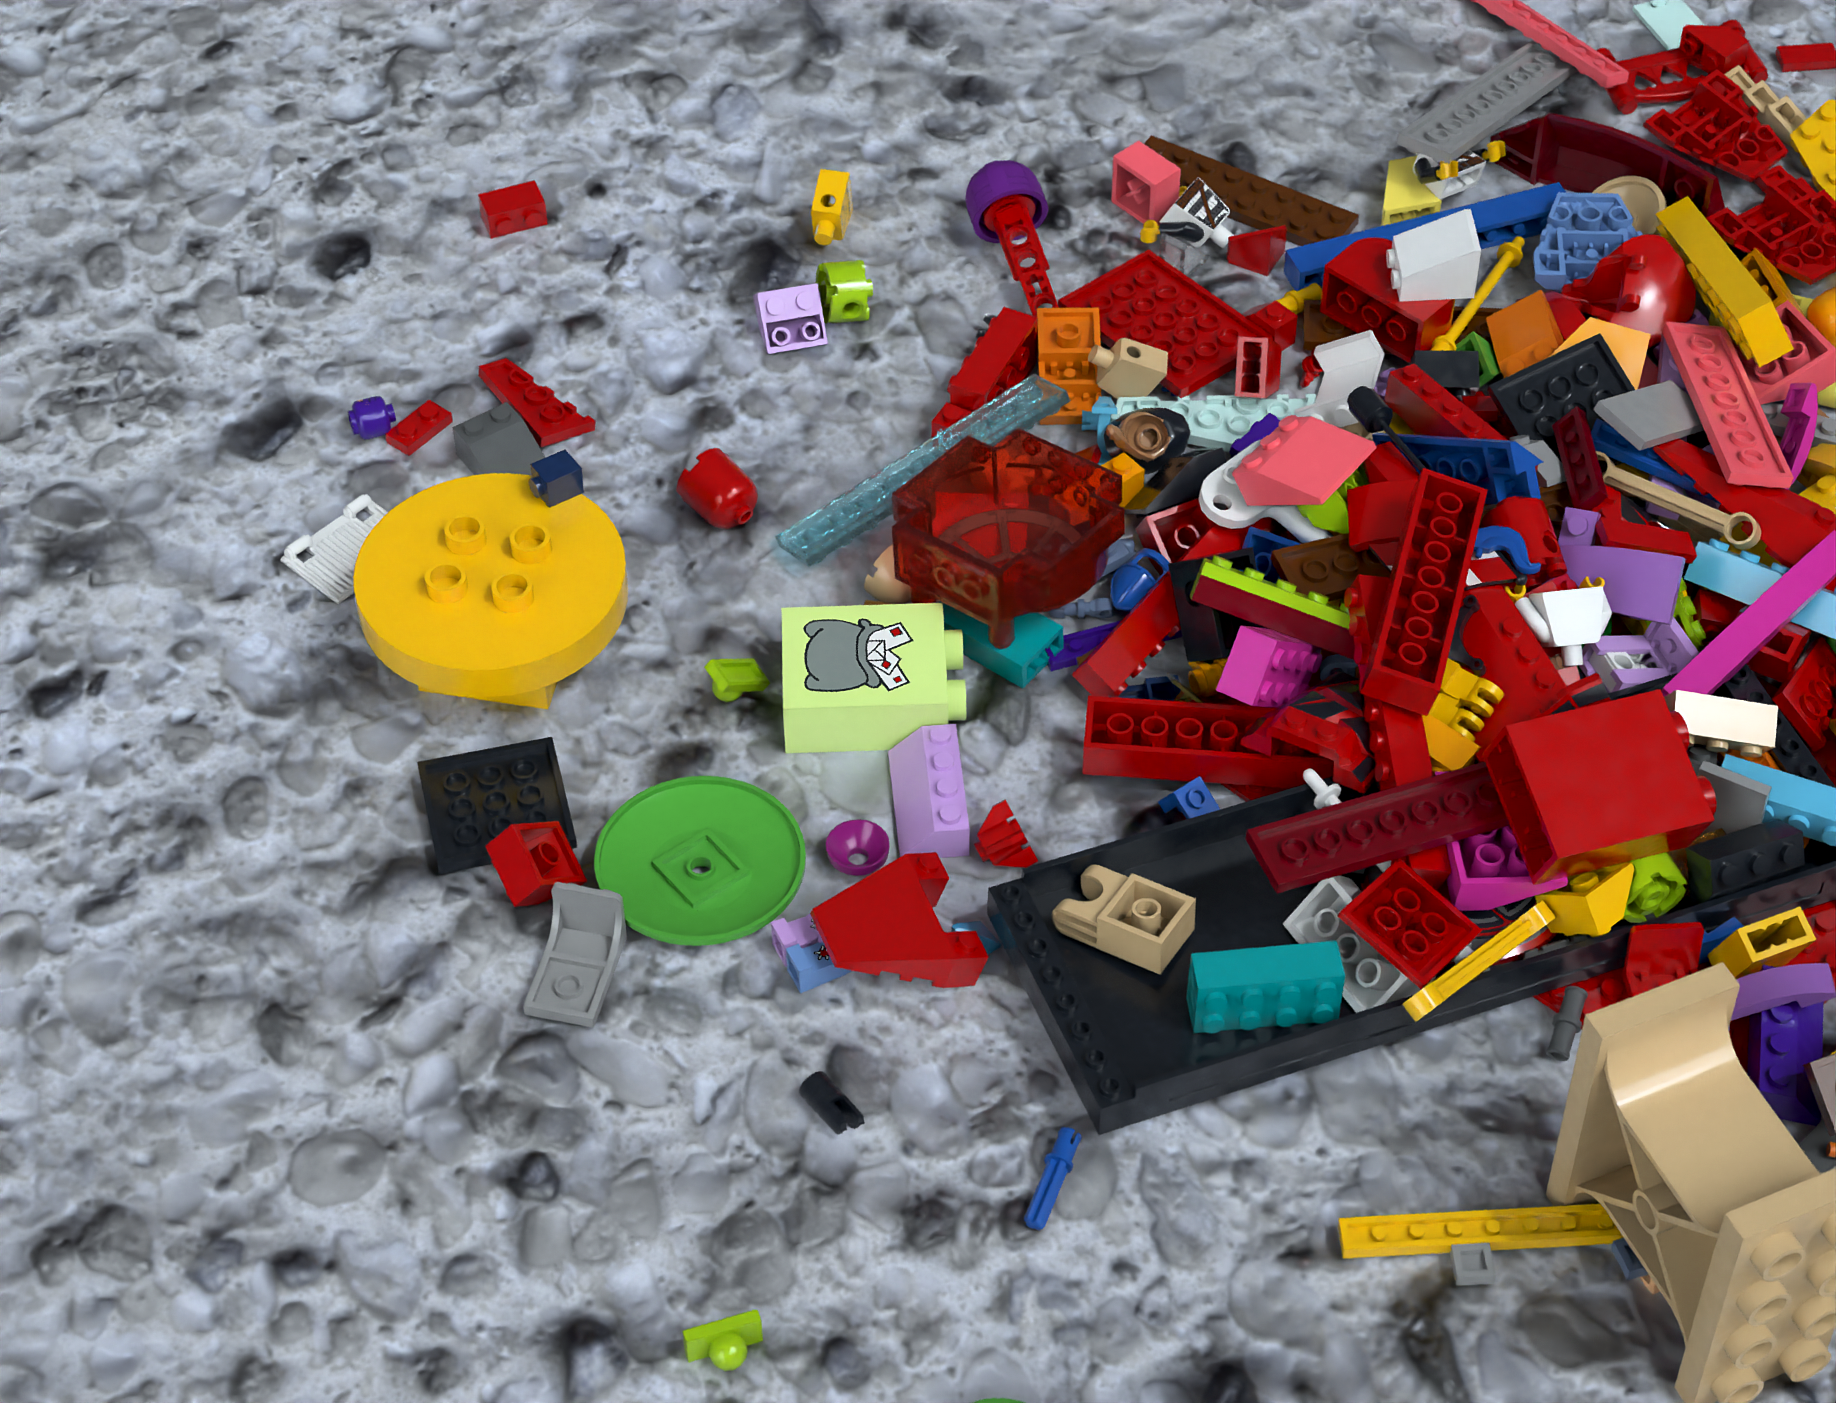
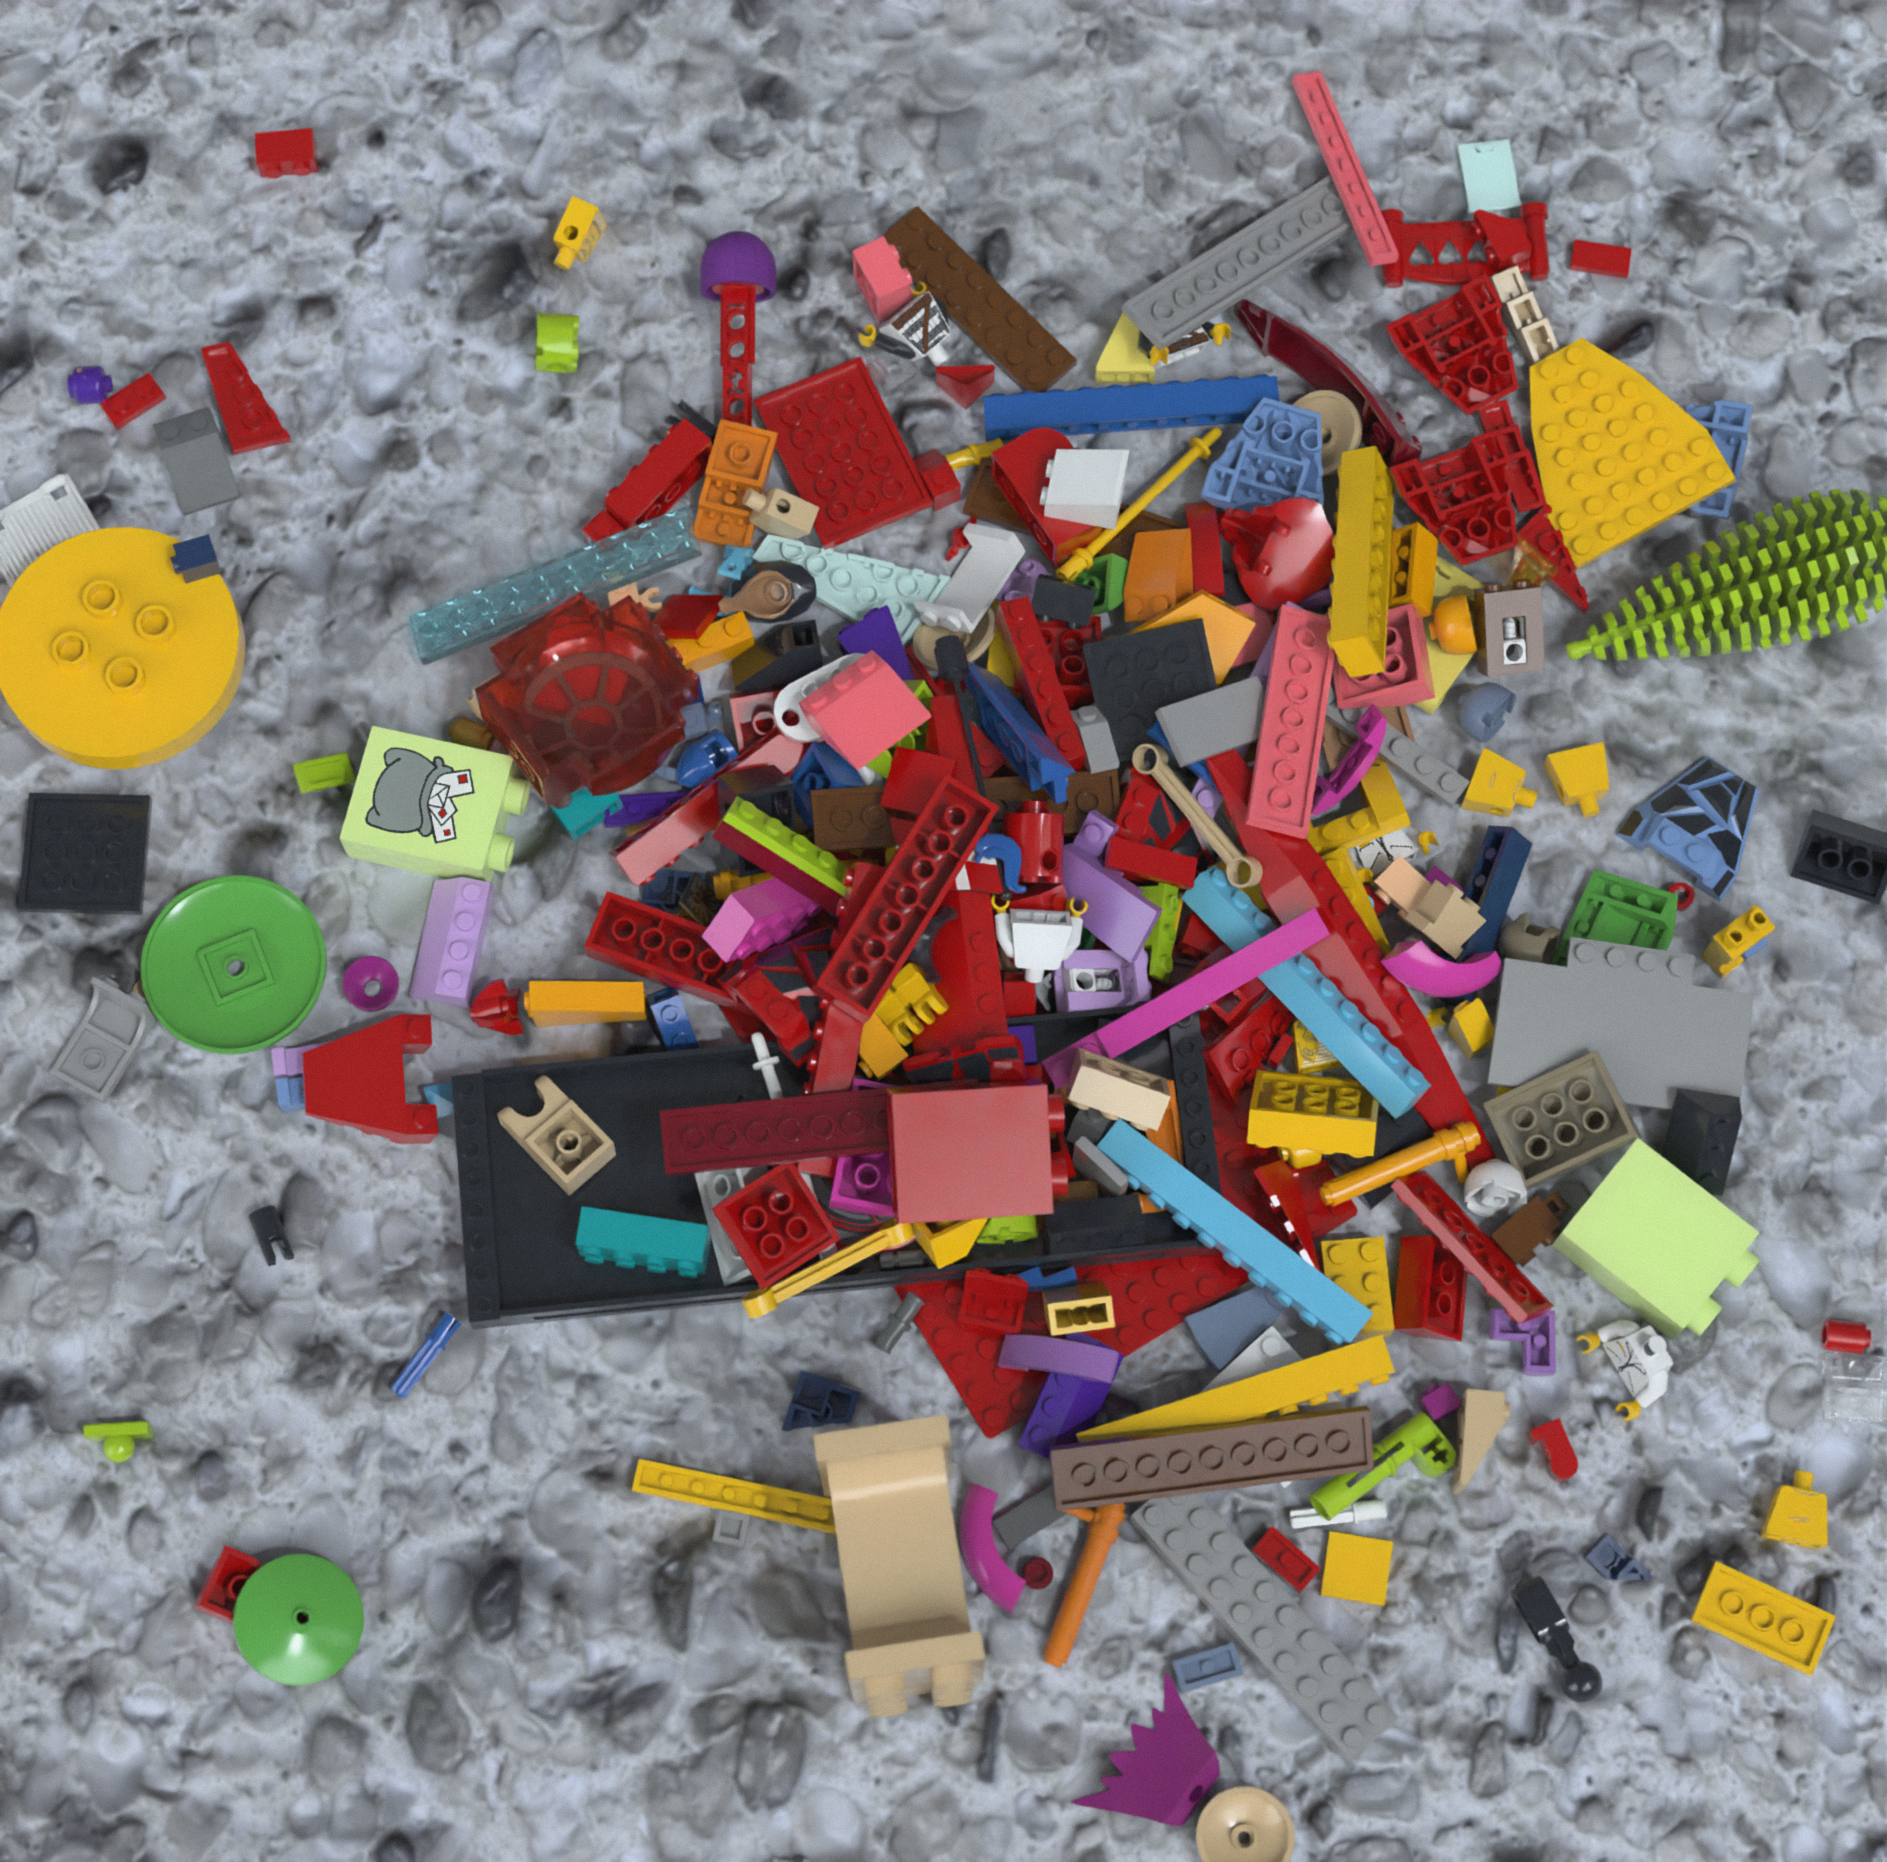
camera: 15 degrees right, 25 degrees up
red slope [485,821,587,907] -> none
red cylinder [676,448,758,530] -> none
lavender slope [753,283,828,354] -> none
red torso [1235,337,1282,398] -> none
red tile [1461,396,1498,422] -> none
dark red plate [1552,406,1608,511] -> none
none -> light orange slope [524,981,647,1027]
none -> dark blue slope [782,1369,862,1431]

